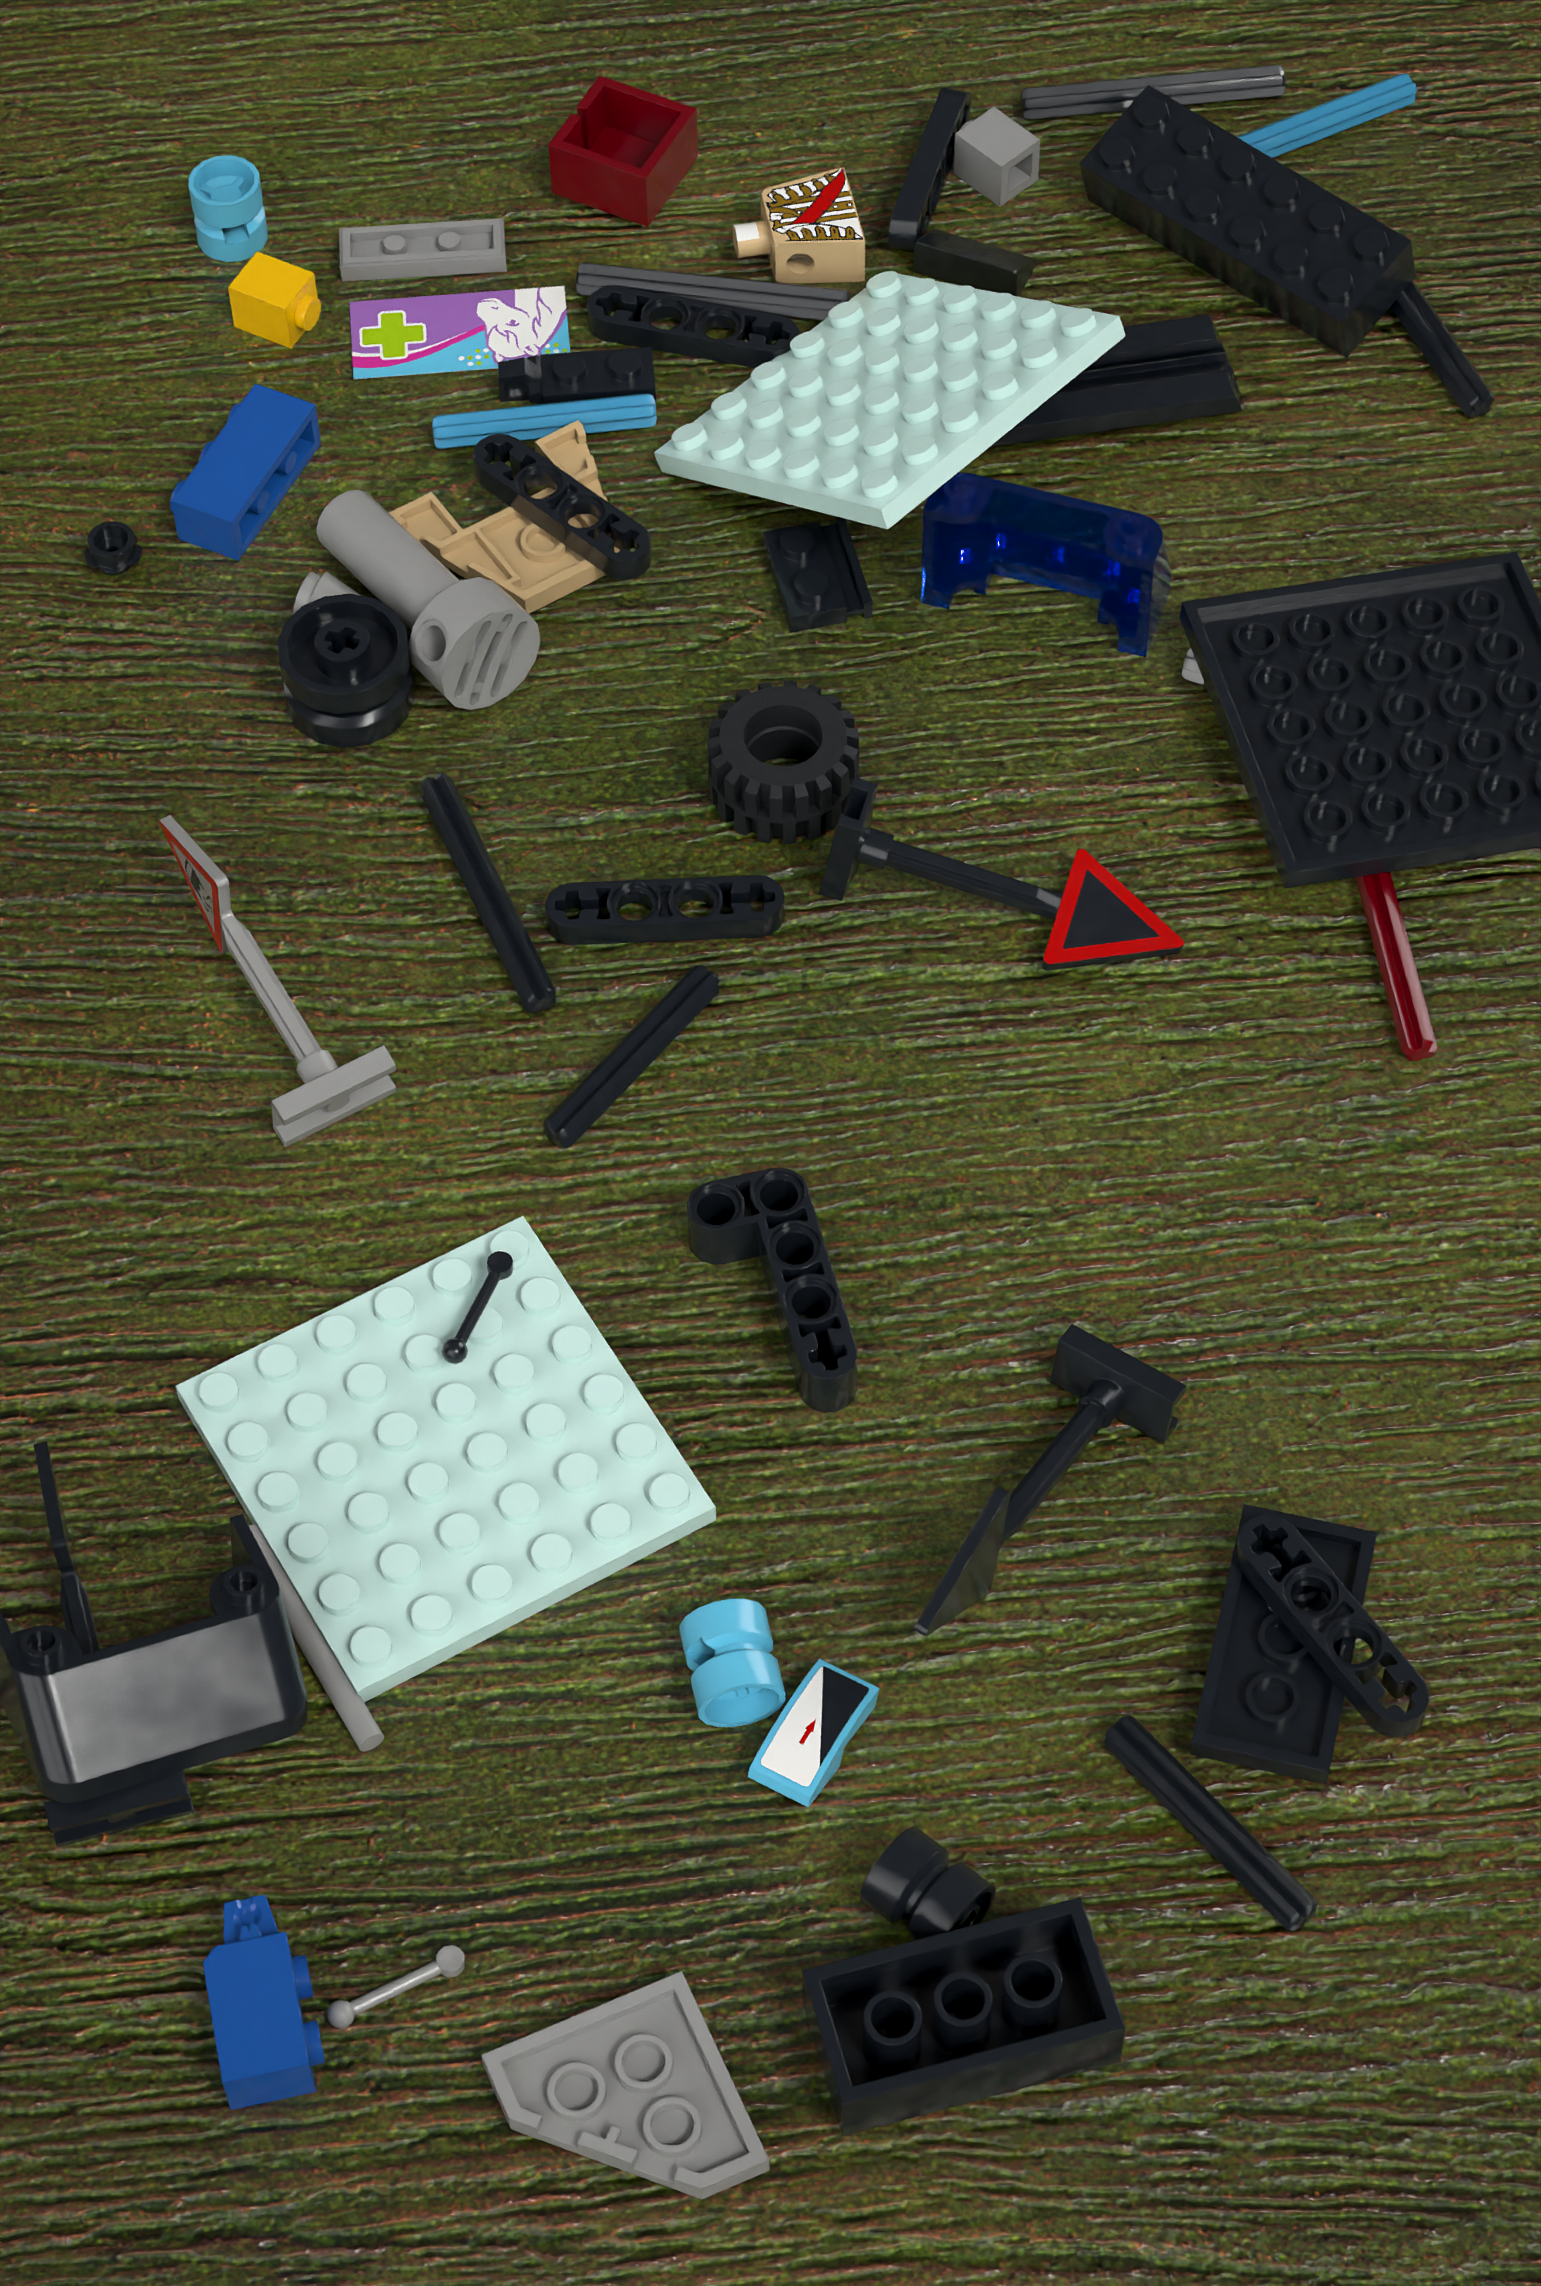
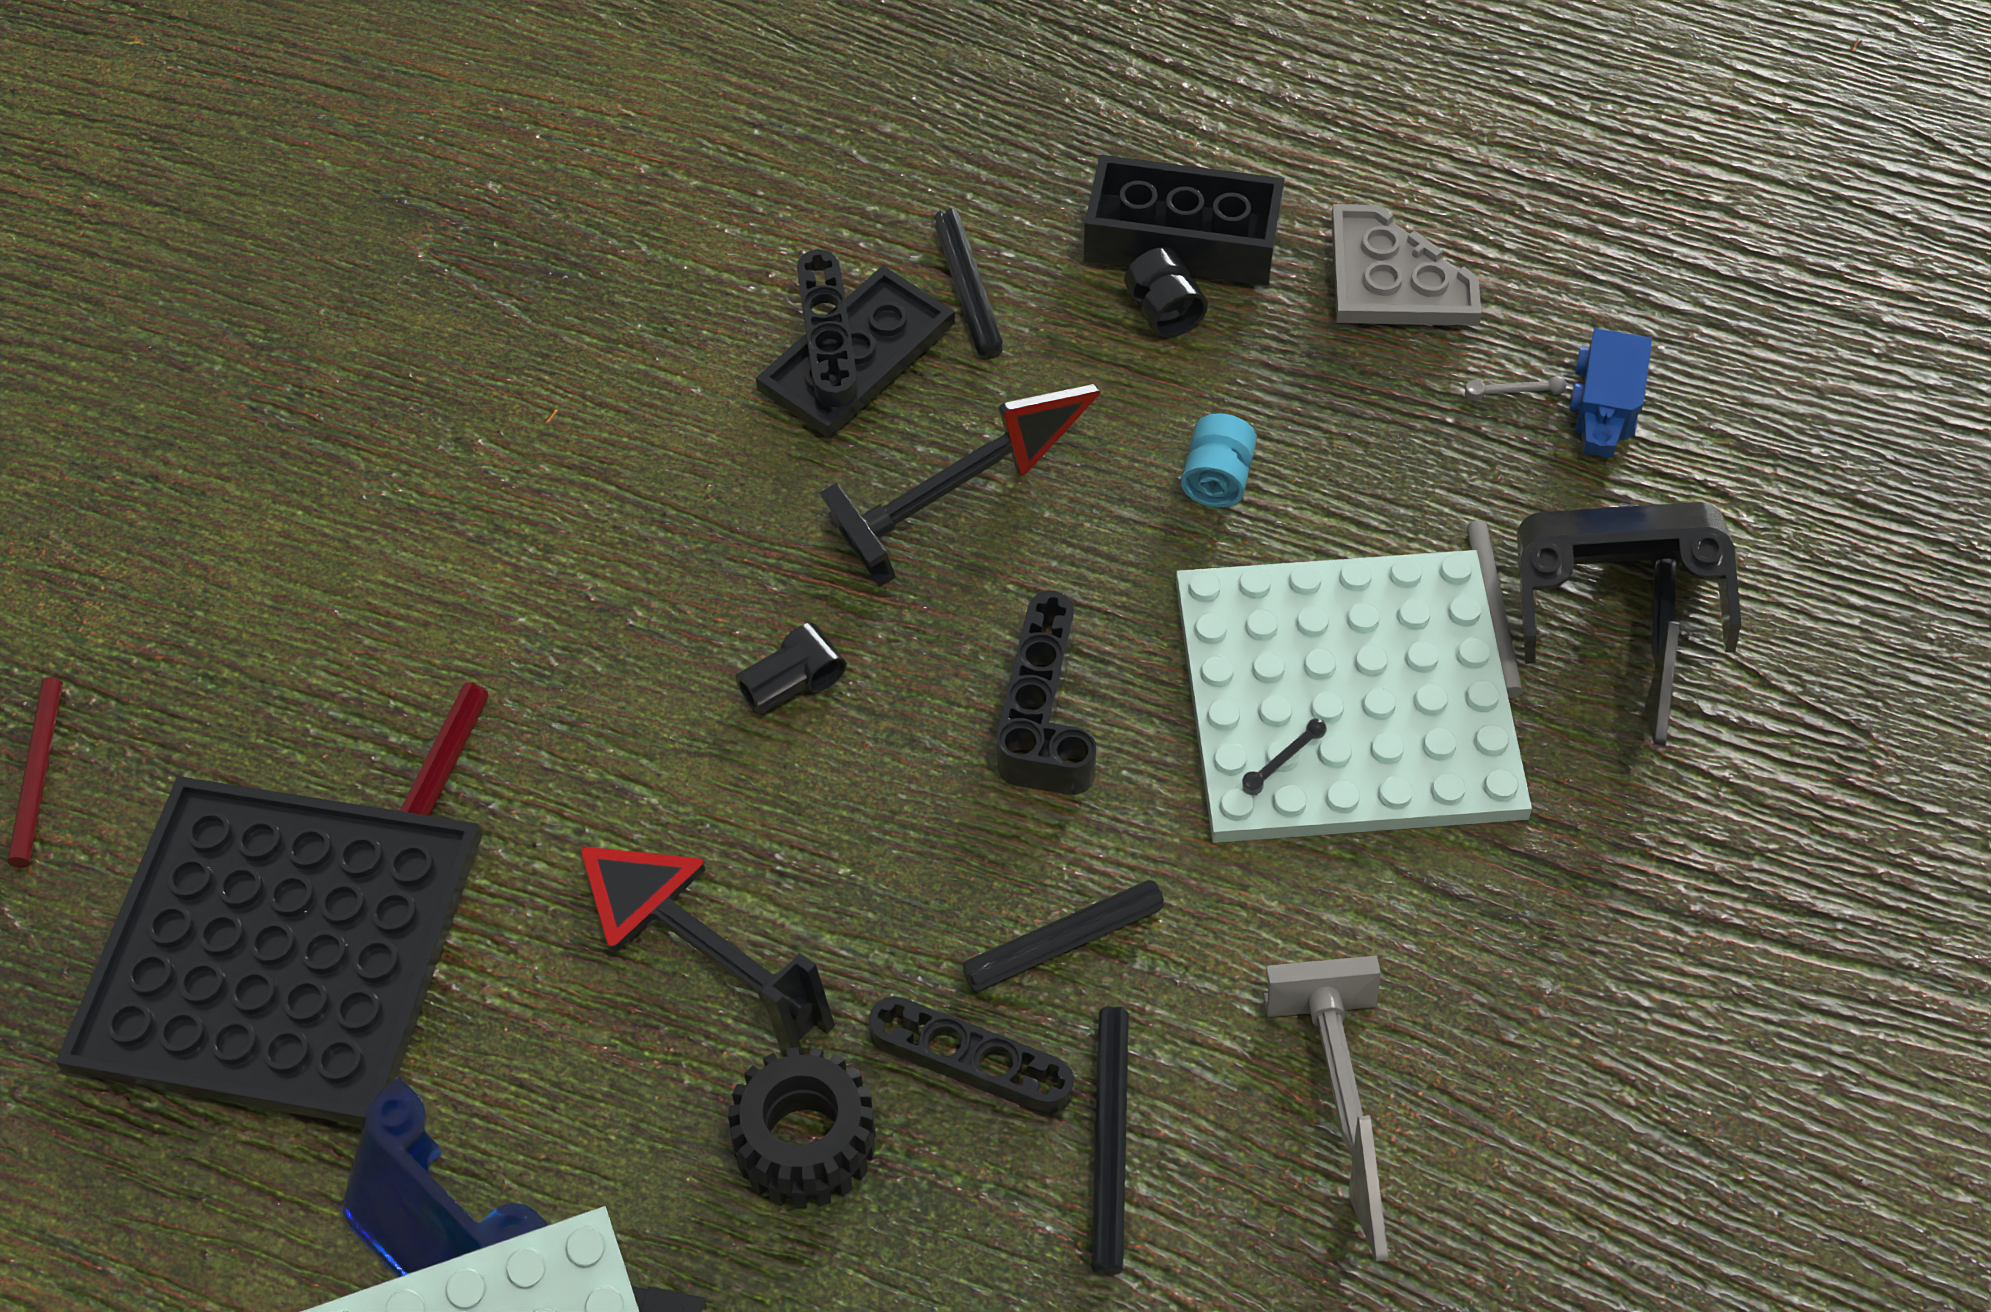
camera: 155 degrees left, 0 degrees up
slope [747,1659,880,1807] -> none
none -> black piece [735,623,847,715]

